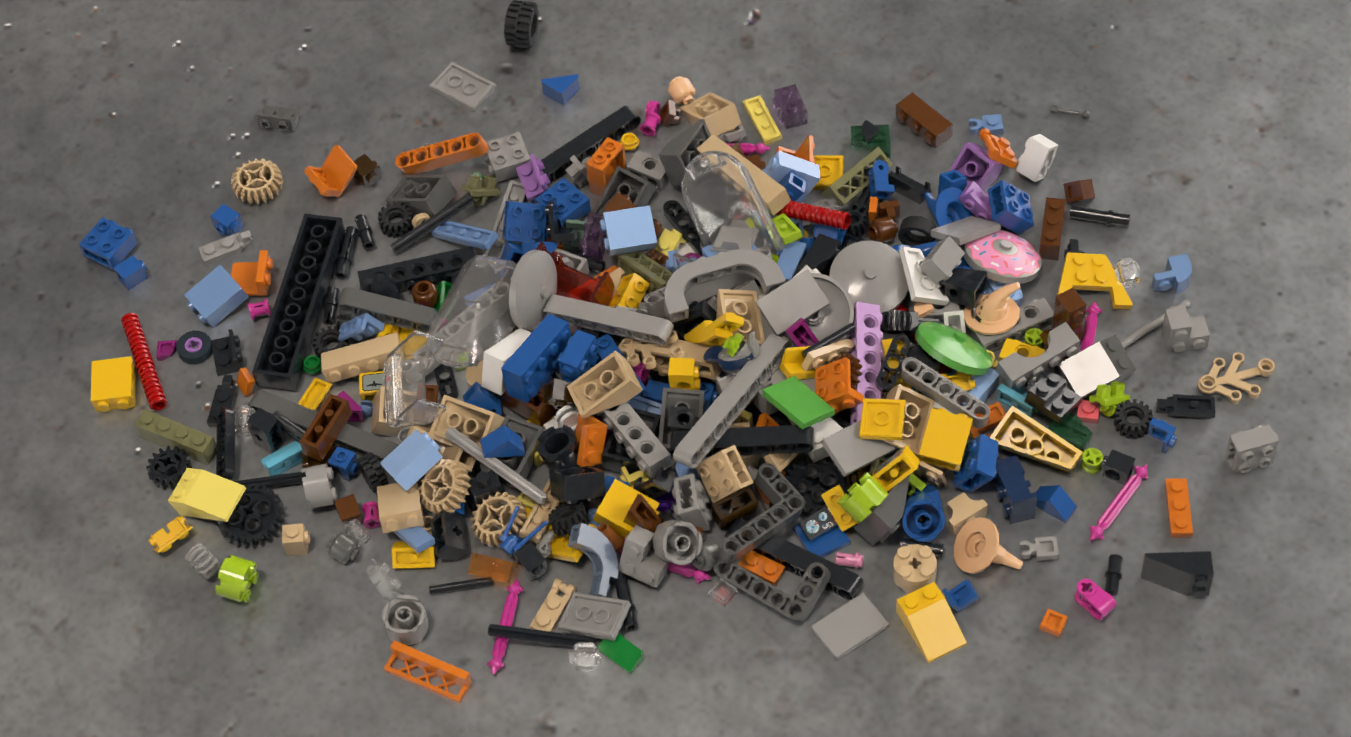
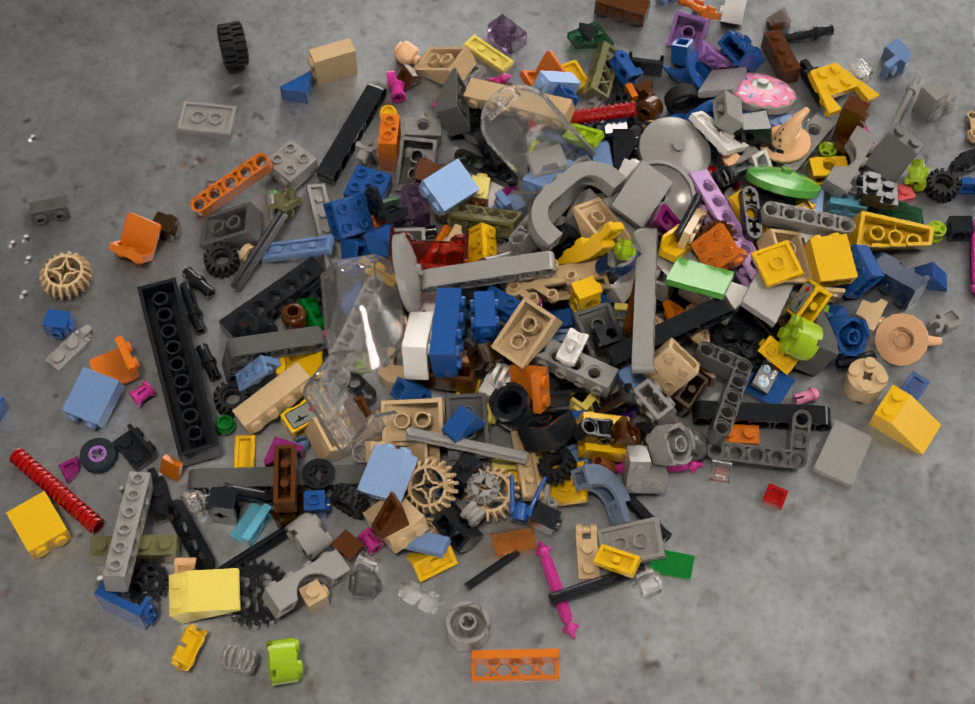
camera: 35 degrees left, 5 degrees up
medium lavender bracket [516,154,551,202] -> none
none -> blue panel [94,580,158,631]
none -> light grey brick [102,471,153,592]
none -> light nougat tile [174,557,196,574]
none -> light grey arch [261,549,351,619]
none -> black gear [302,458,335,490]
none -> tan brick [307,38,358,86]
none -> reddish brown slope [371,492,410,539]
none -> light grey wheel [460,501,486,528]
none -> light grey gear [466,471,500,504]
none -> white hips [555,327,589,367]
none -> black piece [573,417,615,445]
none -> yellow plate [593,543,641,578]
none -> red tile [761,483,789,511]

